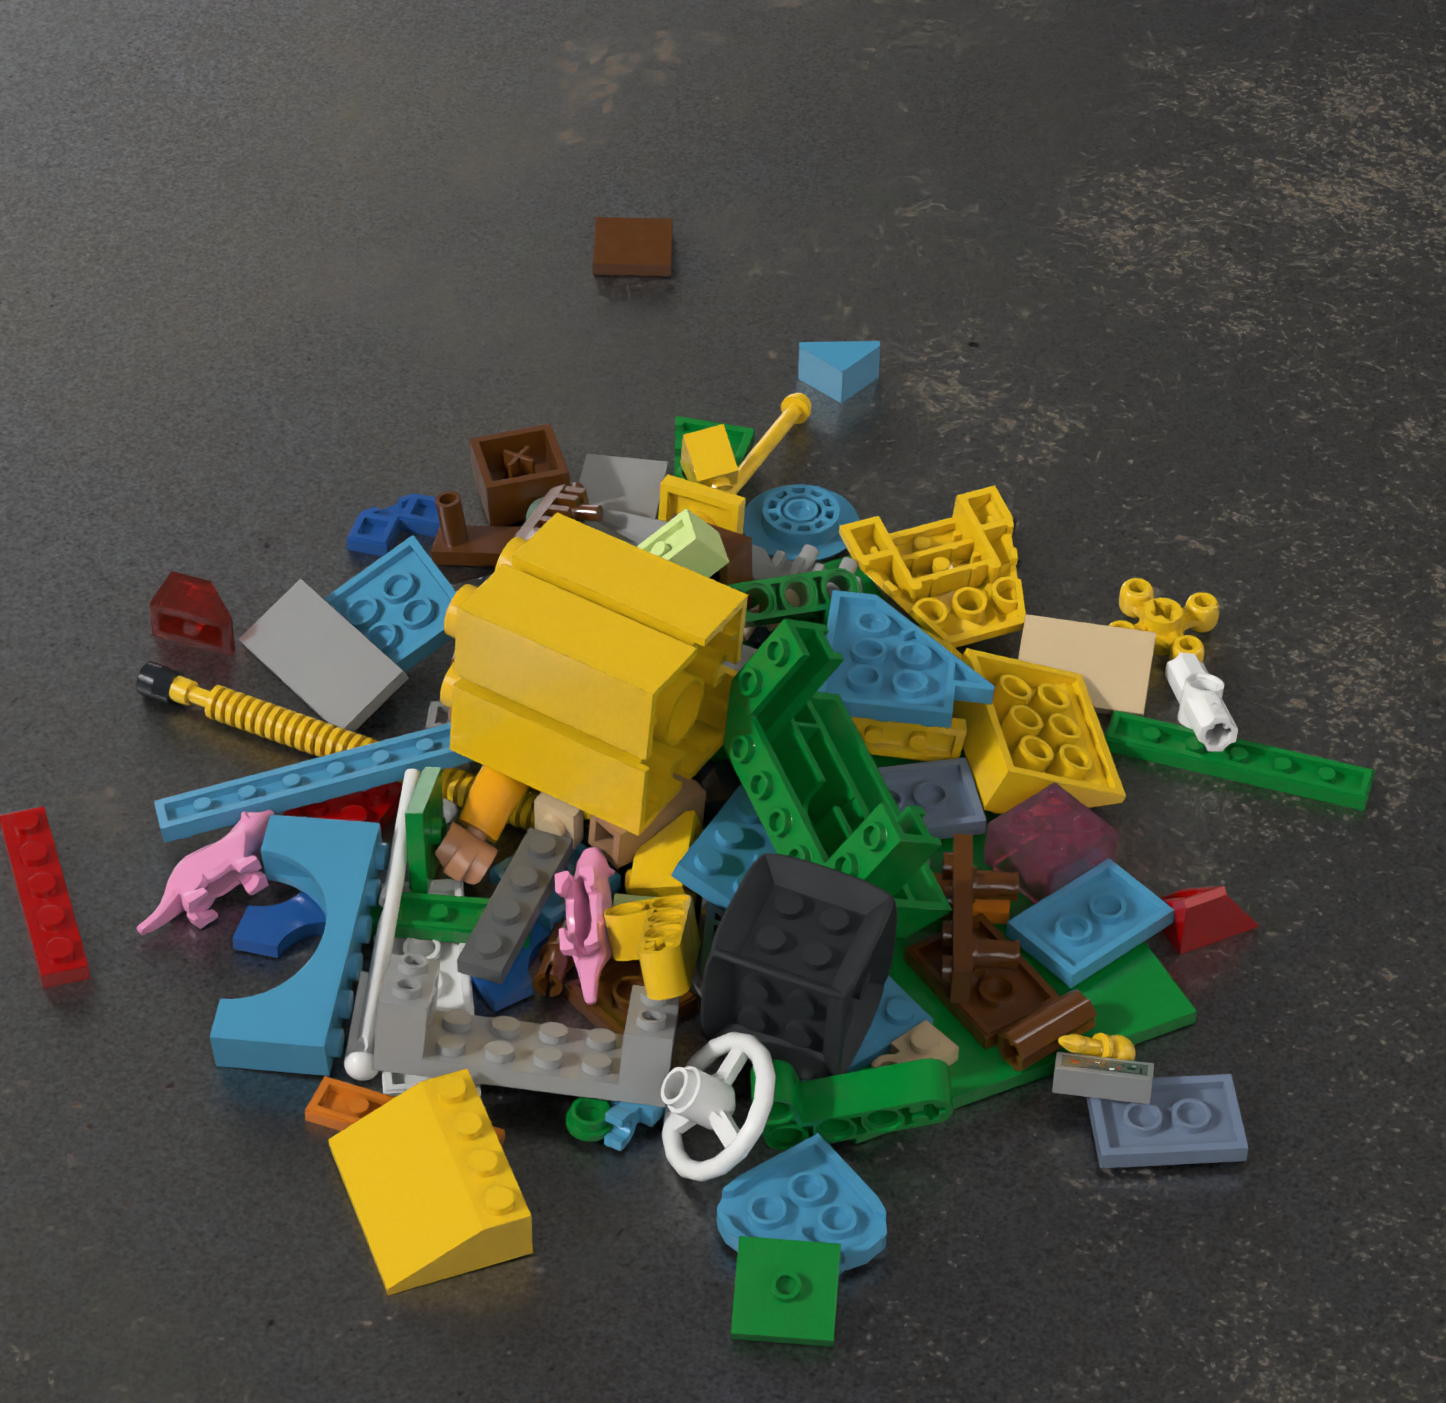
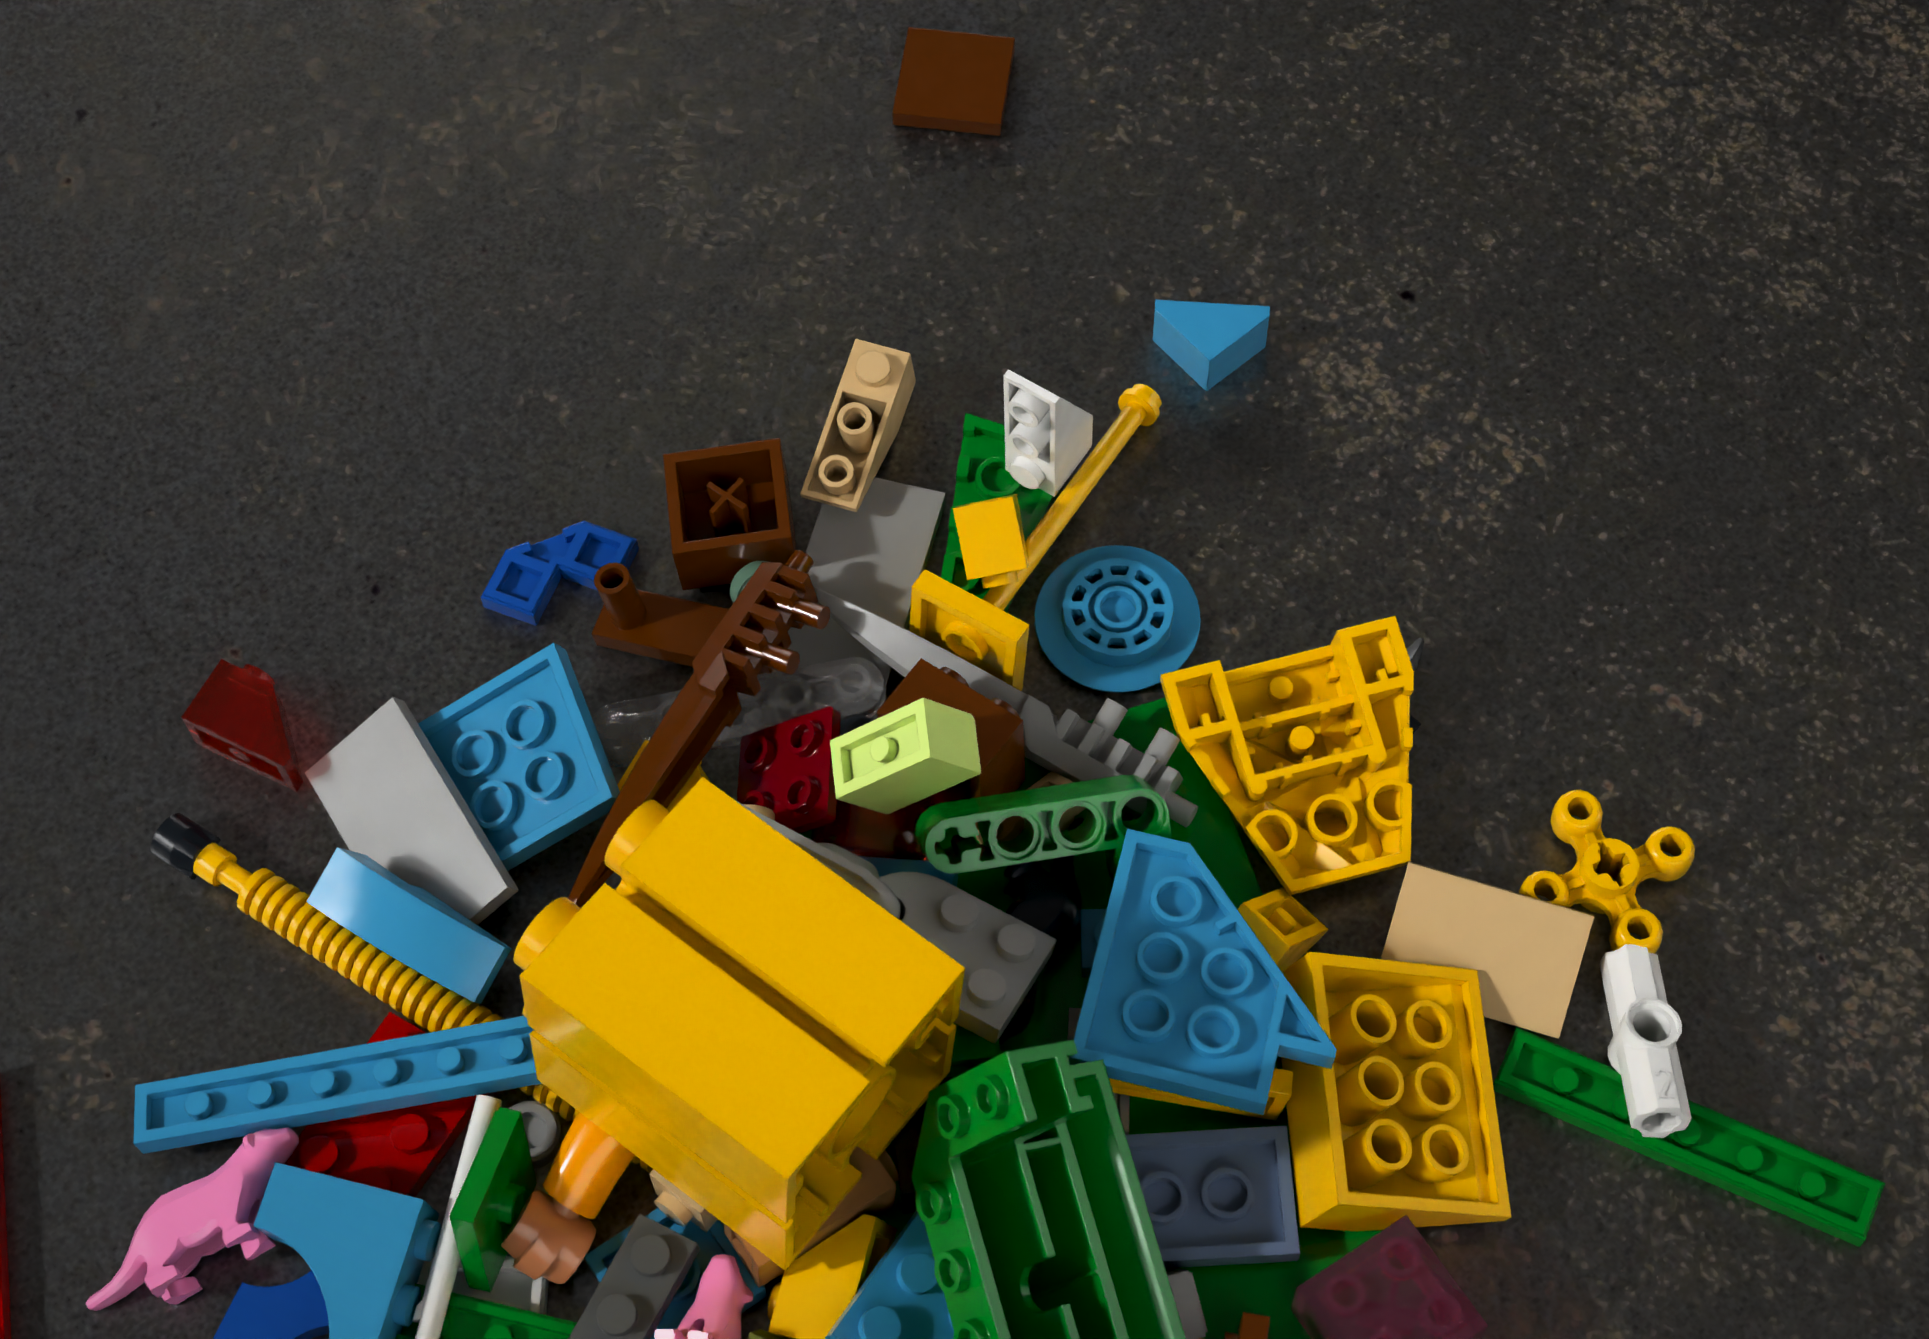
camera: 10 degrees right, 20 degrees up
none -> dark azure slope [306,847,511,1004]
none -> tan slope [800,339,916,513]
none -> white slope [1003,369,1093,497]

